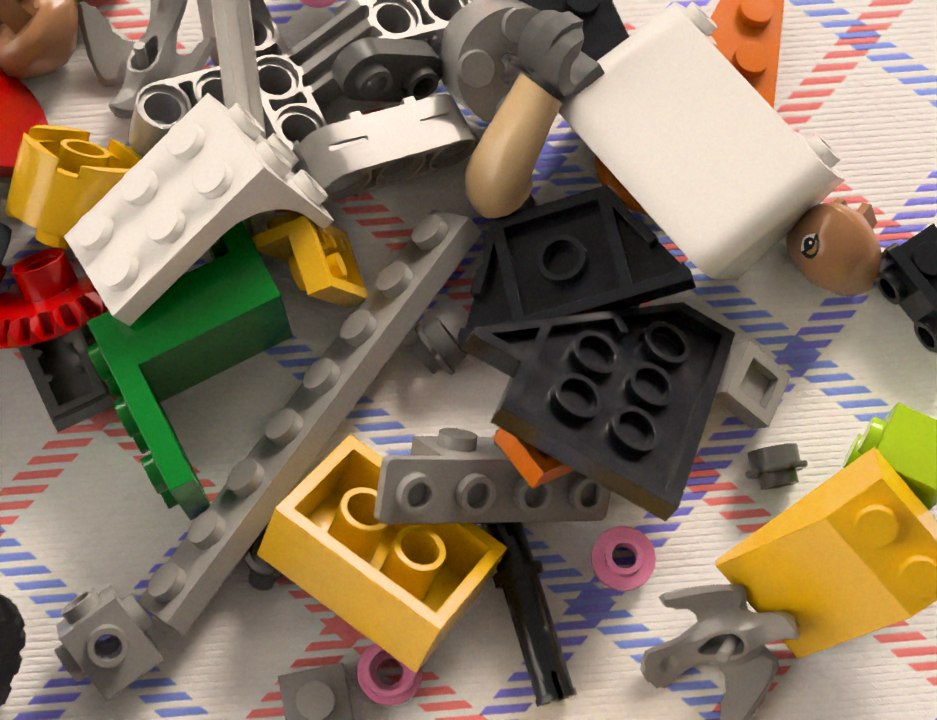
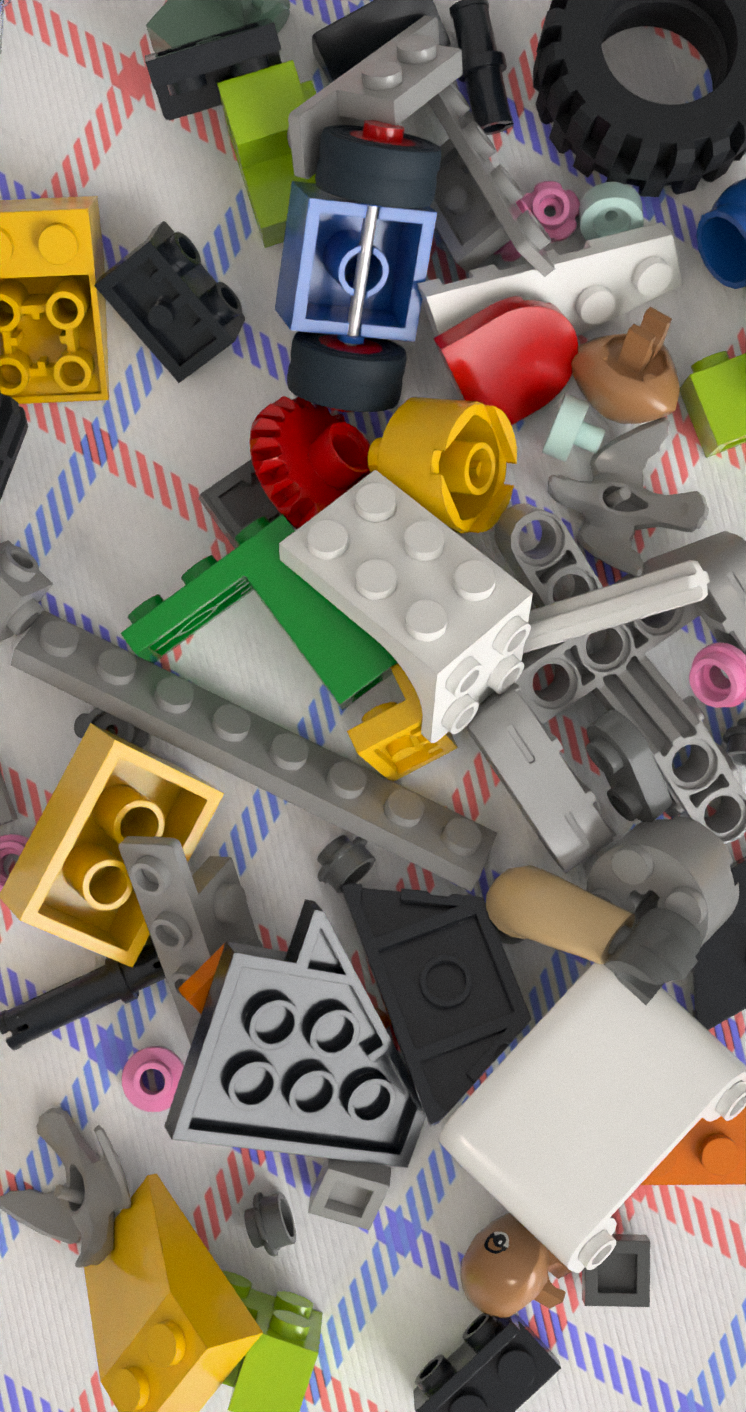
camera: 85 degrees right, 15 degrees up
none -> light aqua tile [542,393,606,462]
none -> dark grey plate [582,1234,650,1307]

